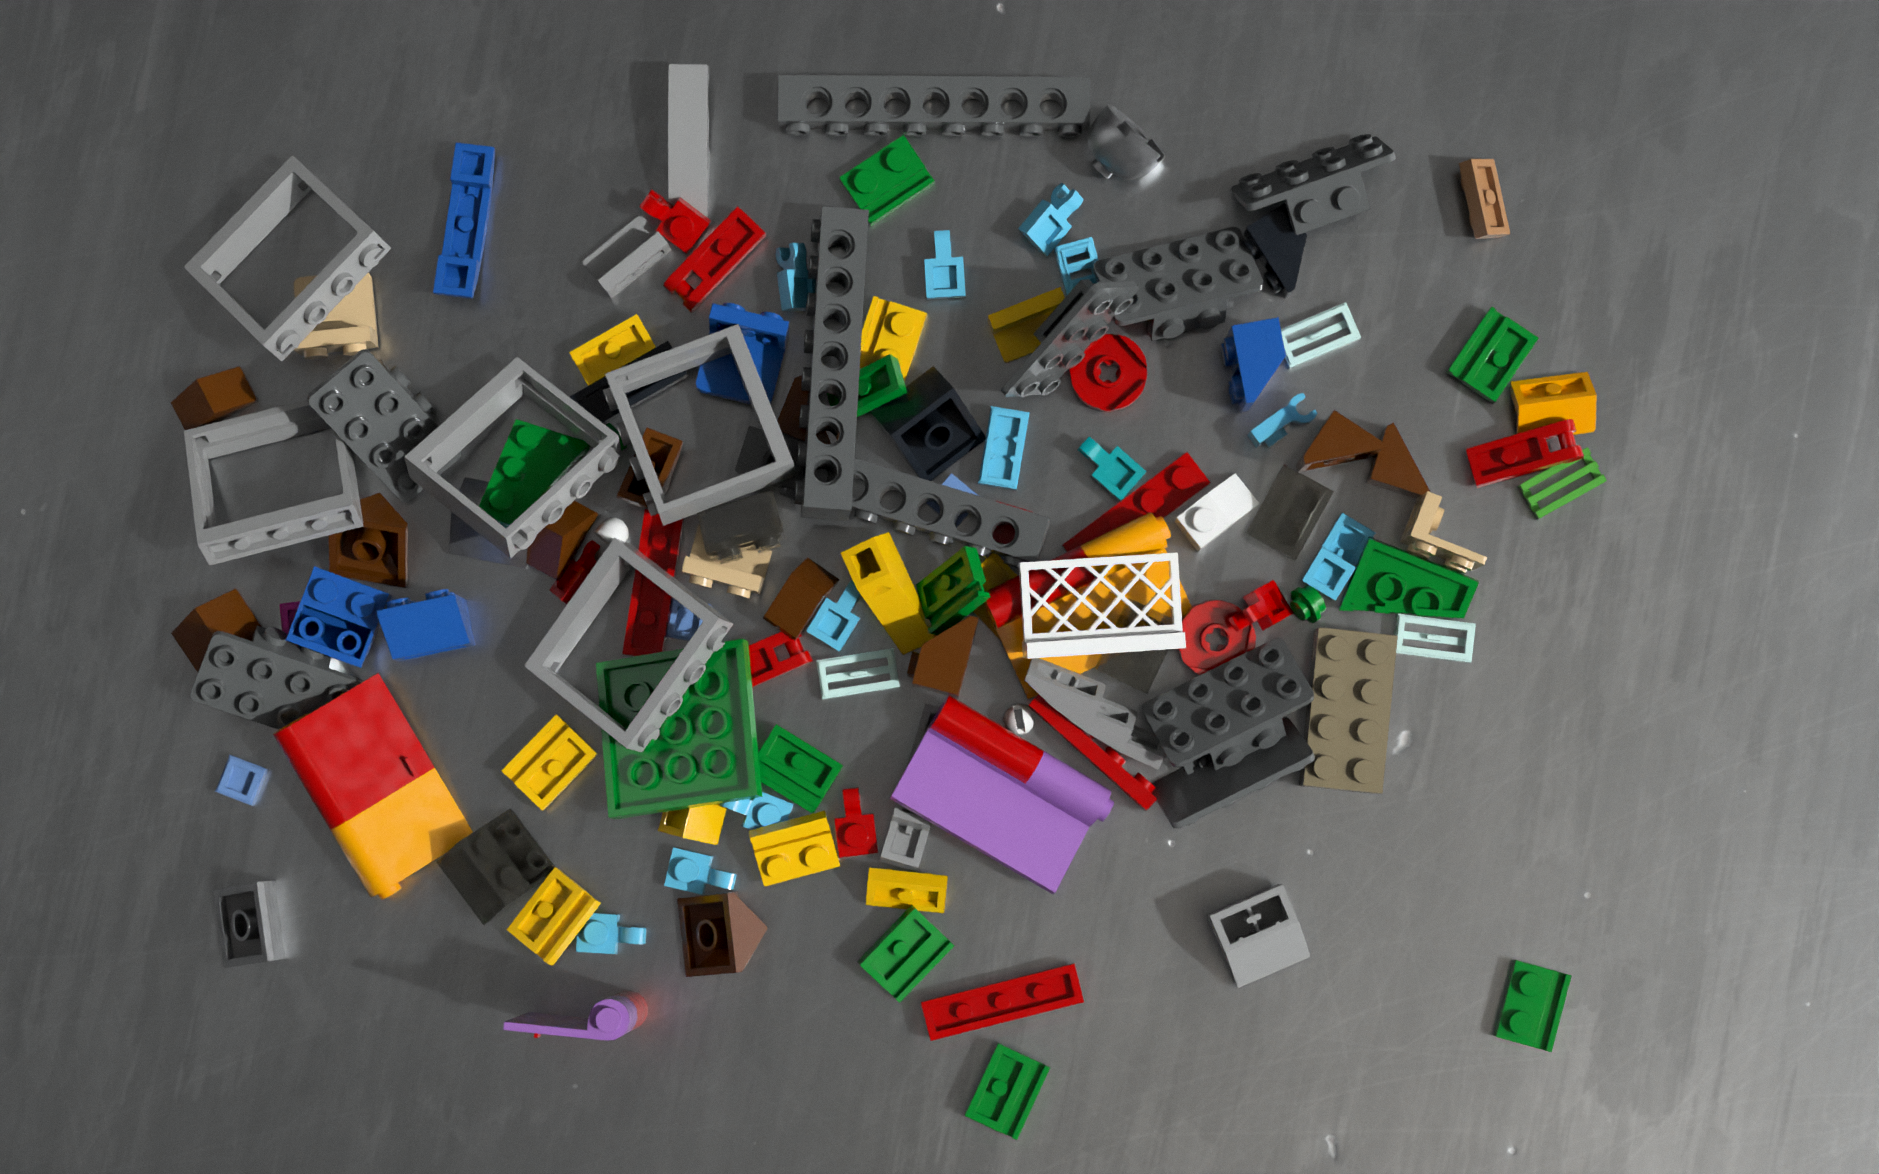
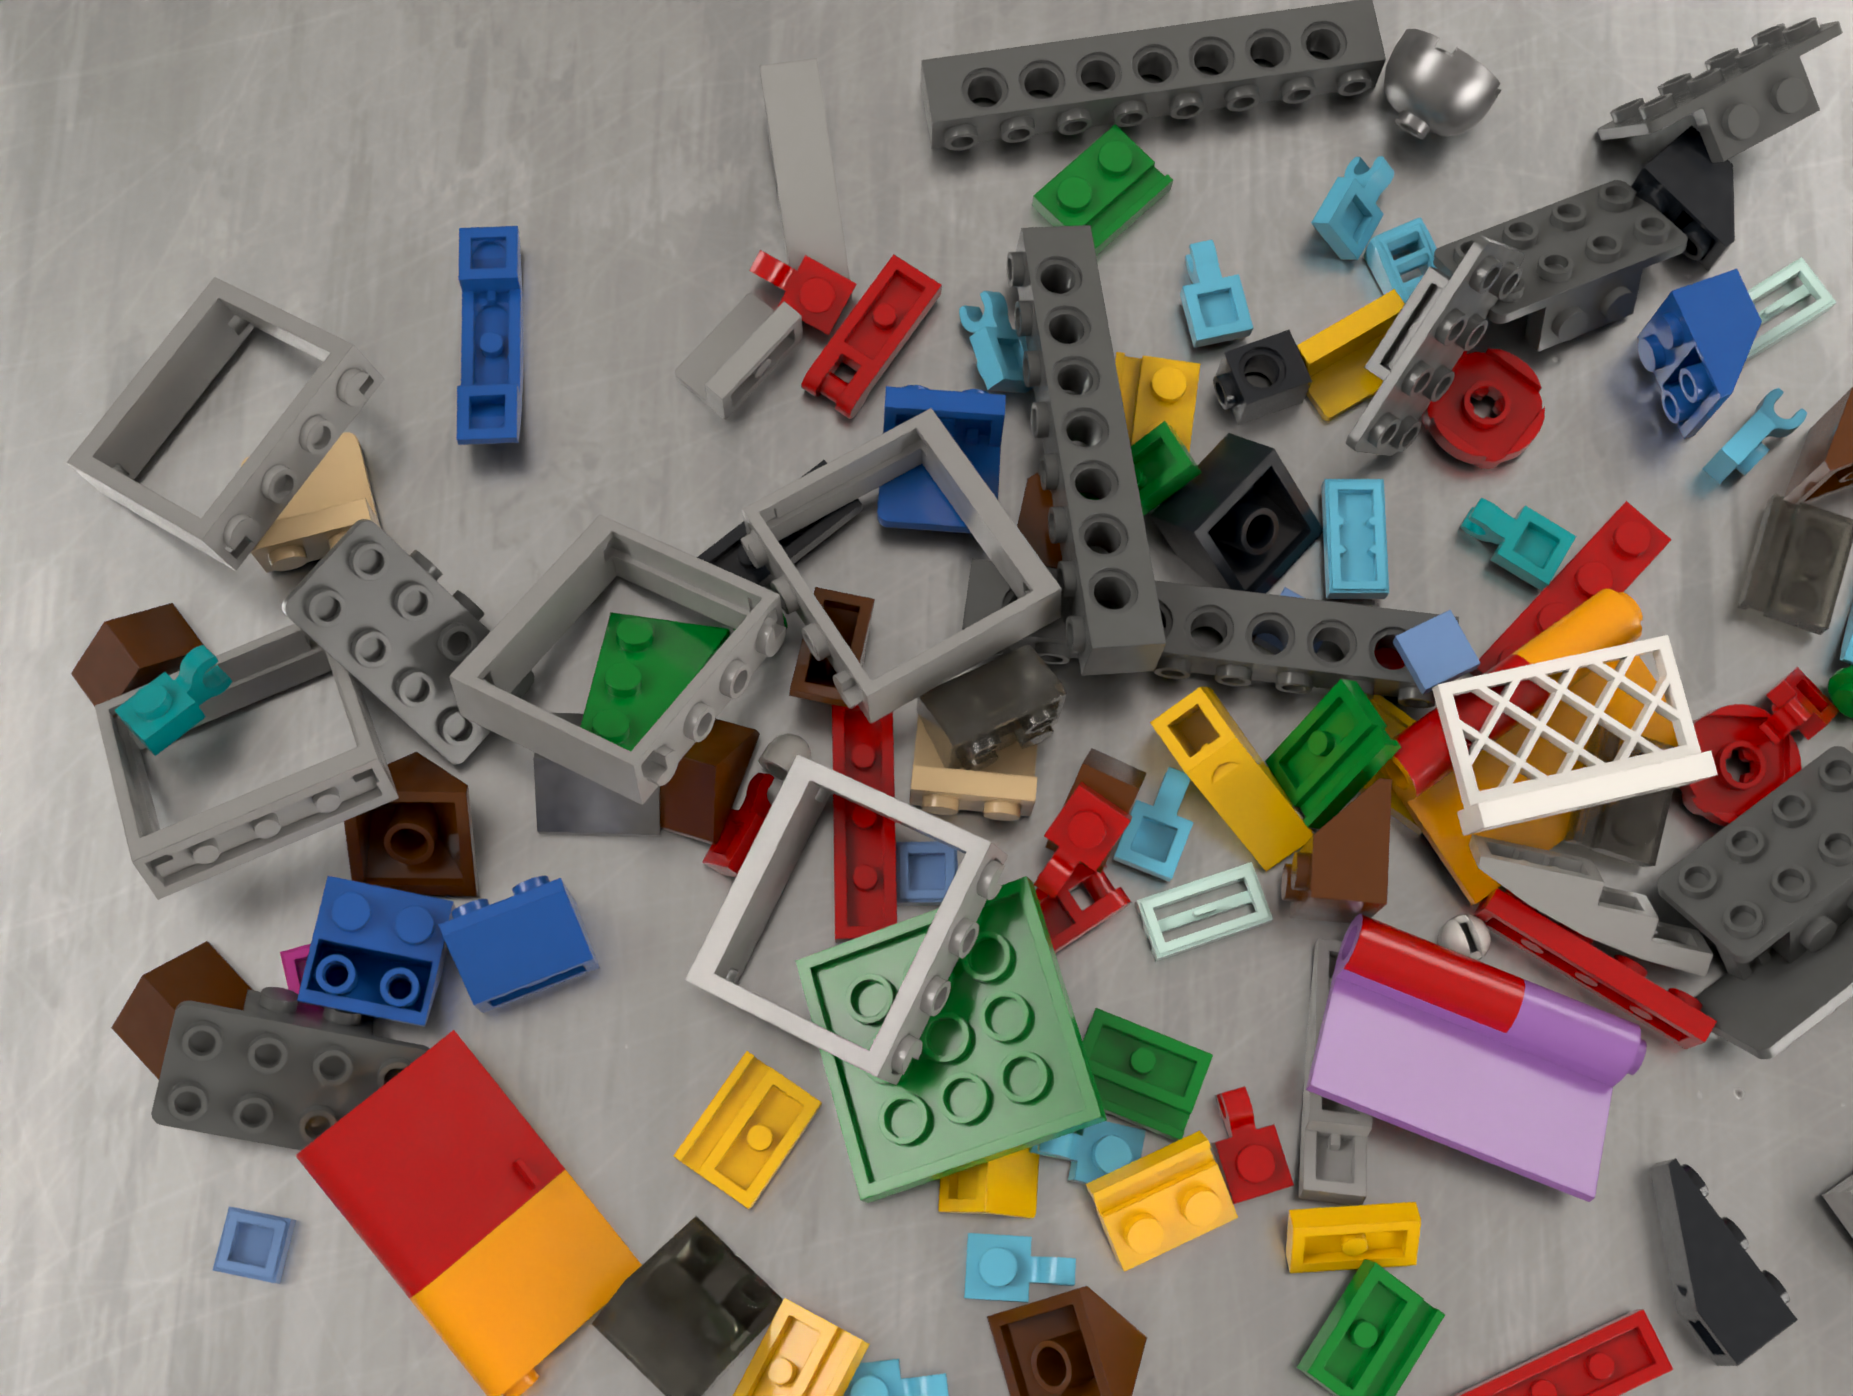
camera: 20 degrees left, 10 degrees down
yellow plate [569,314,656,386] -> none
white slope [1174,473,1260,552] -> none
none -> teal plate [114,645,233,756]
none -> red plate [1033,782,1132,899]
none -> black brick [1213,330,1312,425]
none -> medium blue tile [1393,610,1480,695]
none -> black slope [1650,1158,1798,1366]

